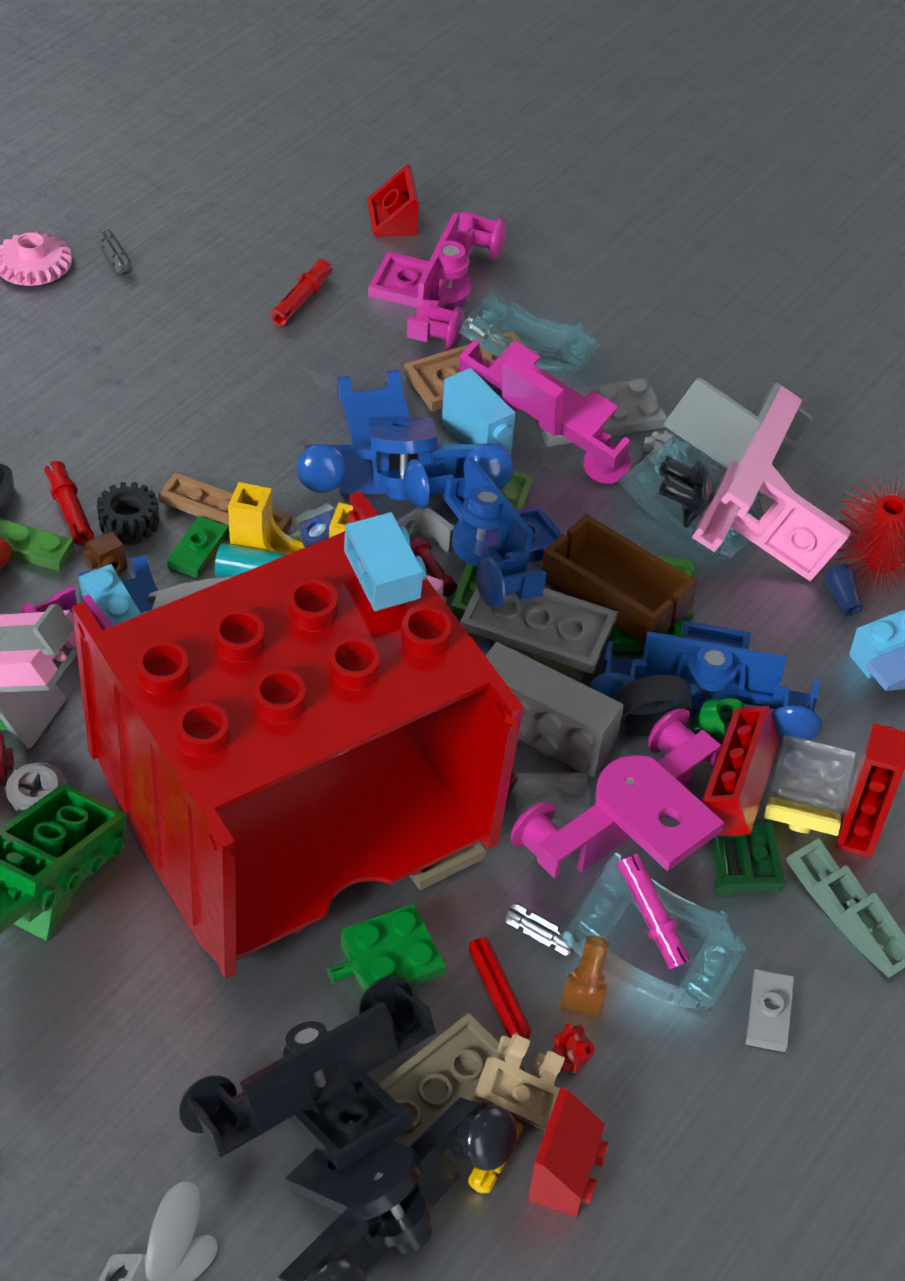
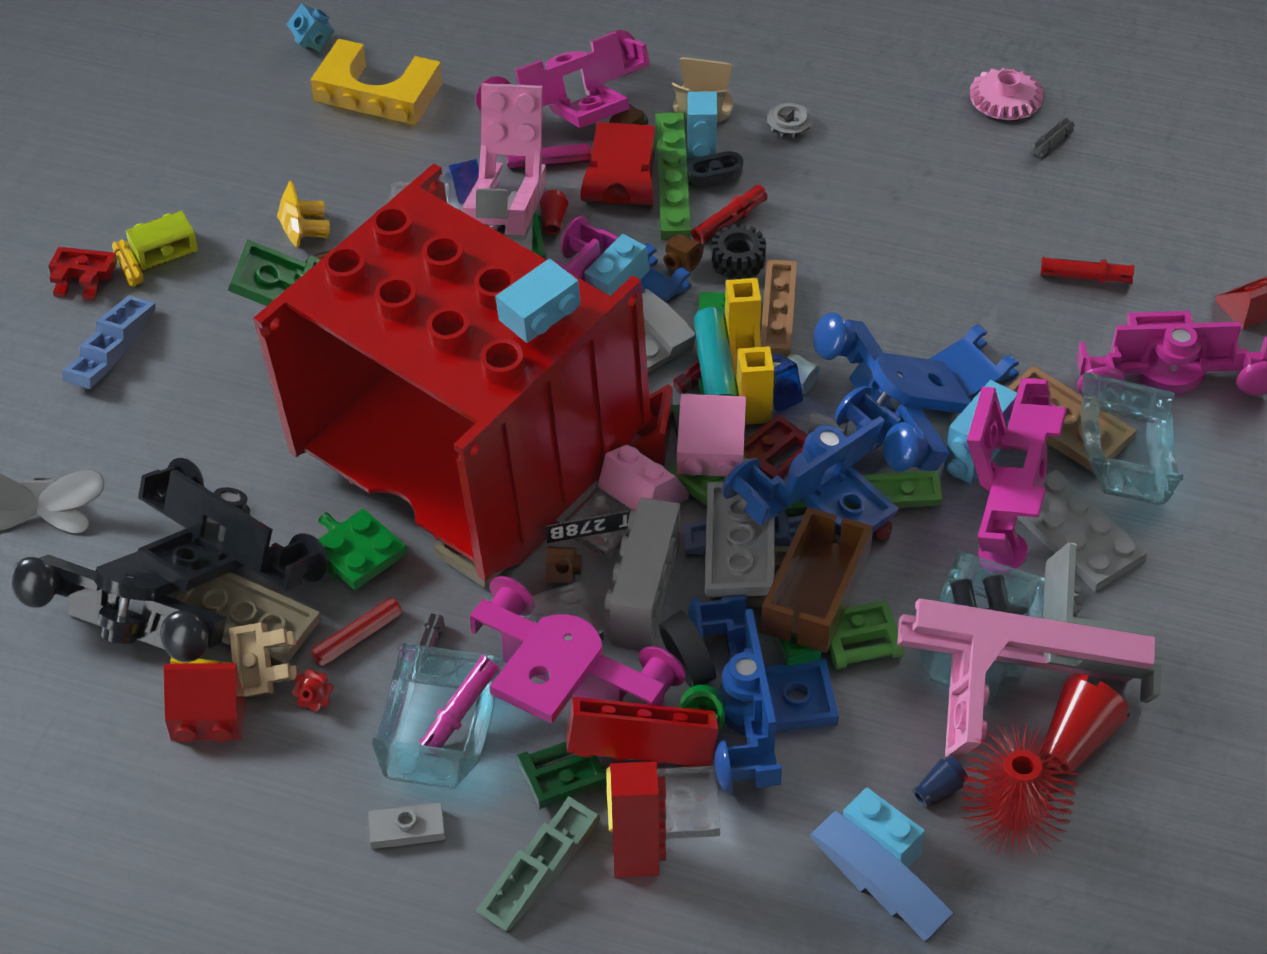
camera: 75 degrees right, 0 degrees up
clear orange pin [560,936,609,1019] -> none
none -> red cone [1039,673,1131,776]

